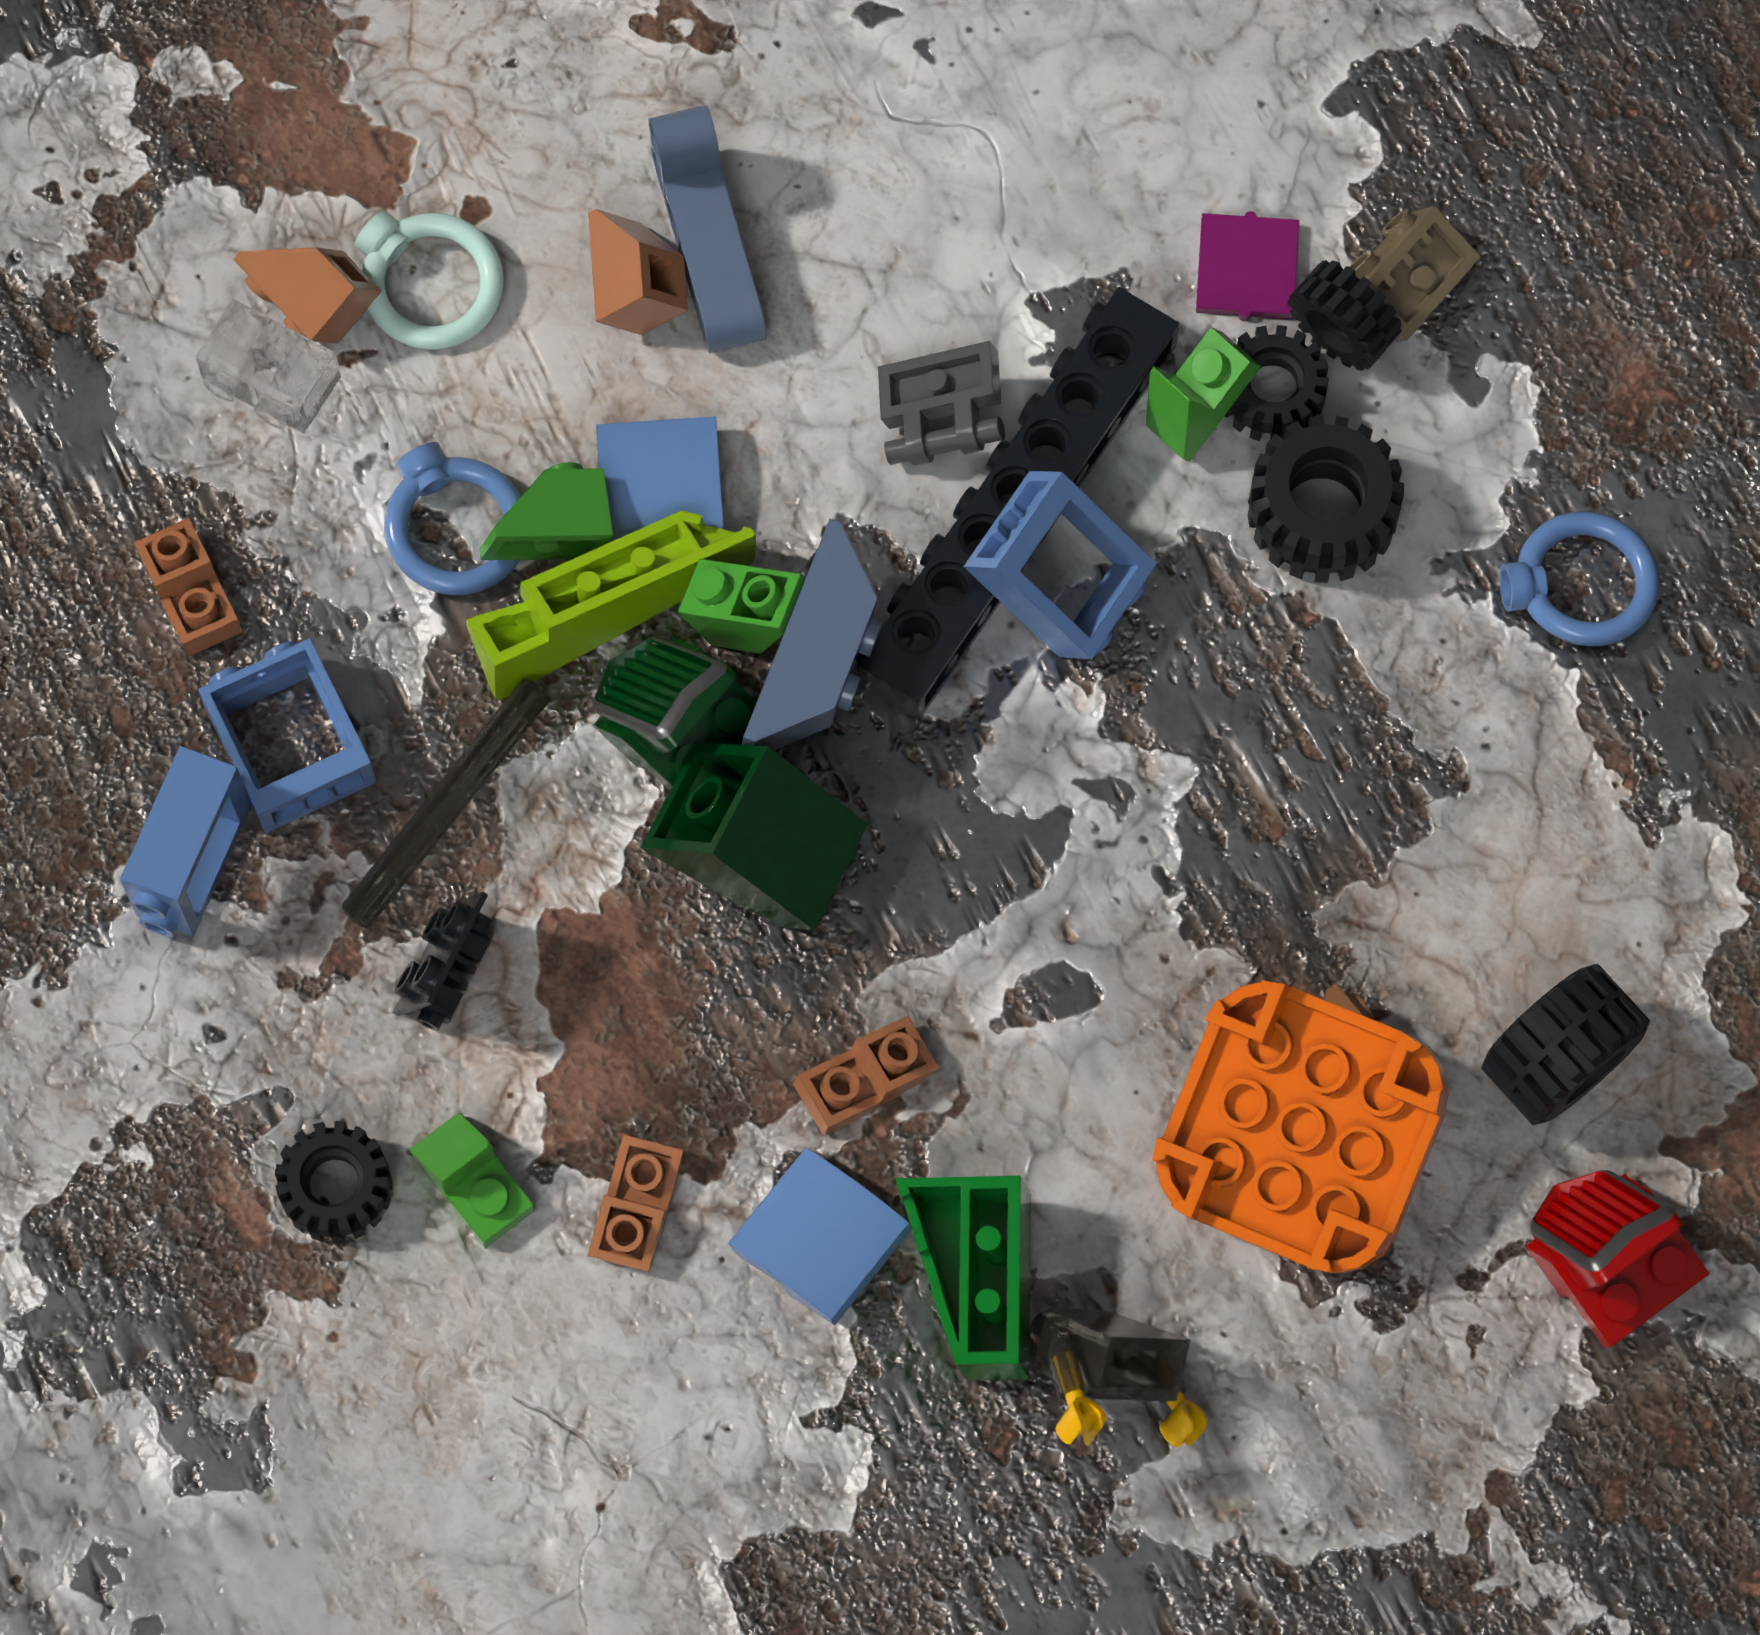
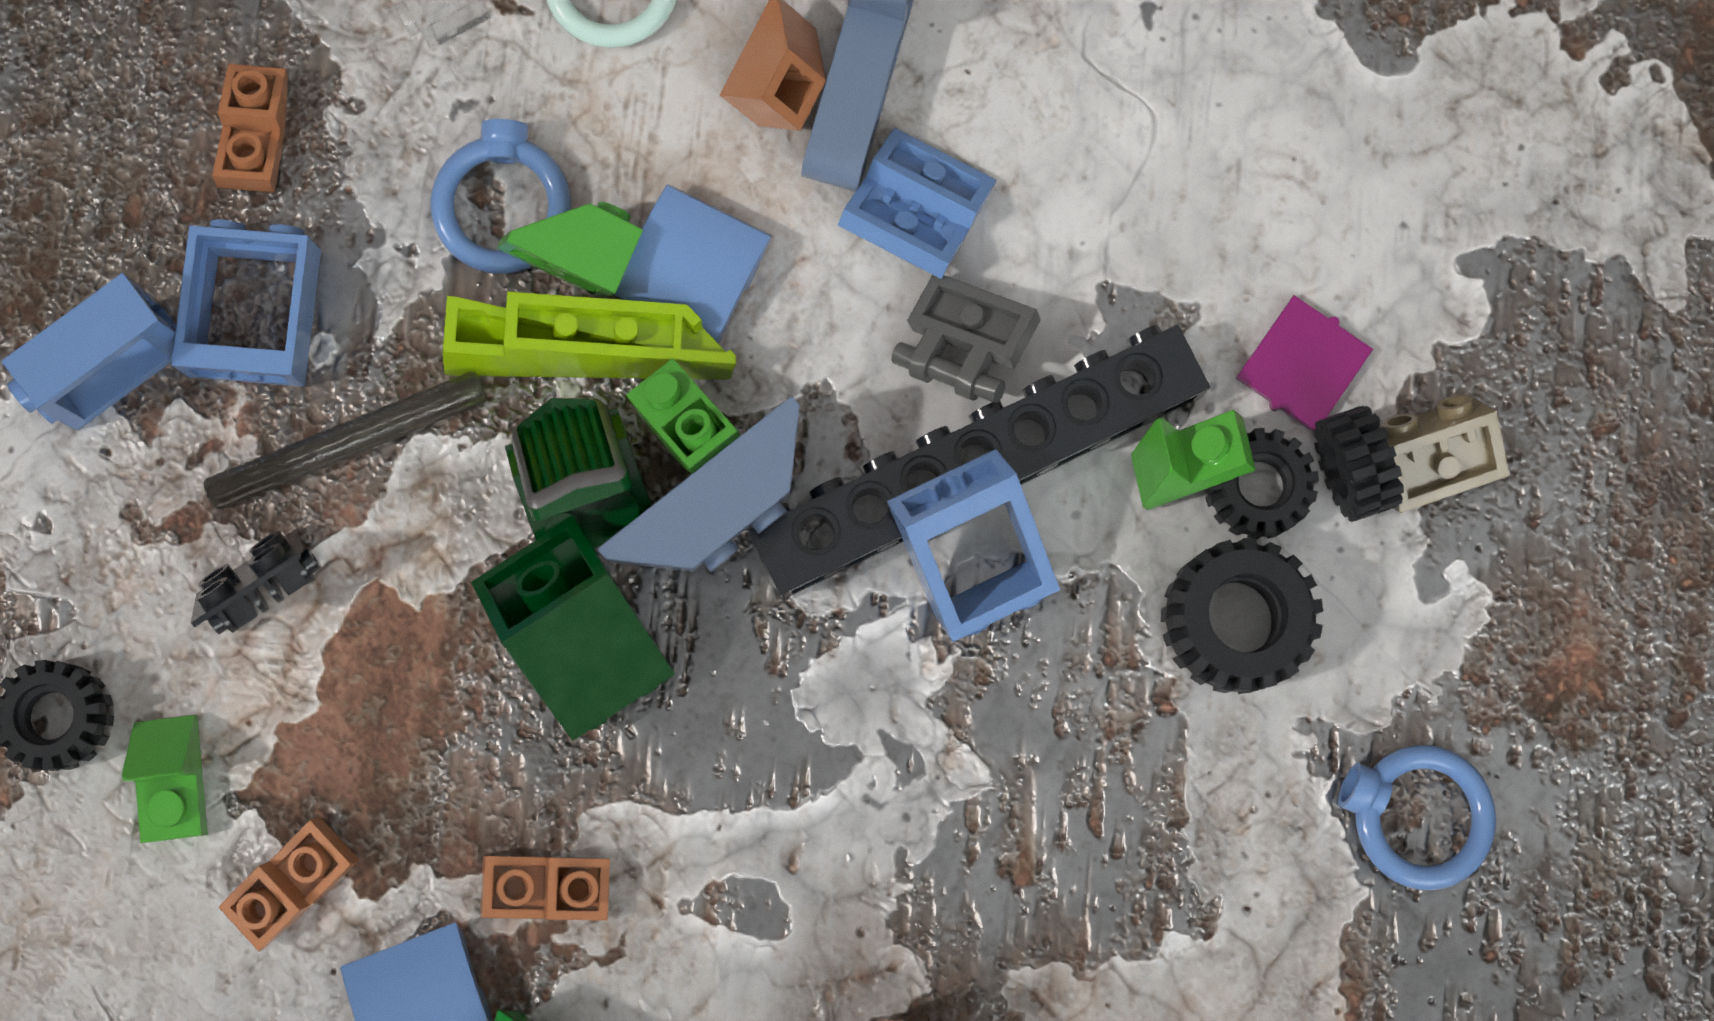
camera: 25 degrees right, 10 degrees up
none -> medium blue slope [838,127,996,279]

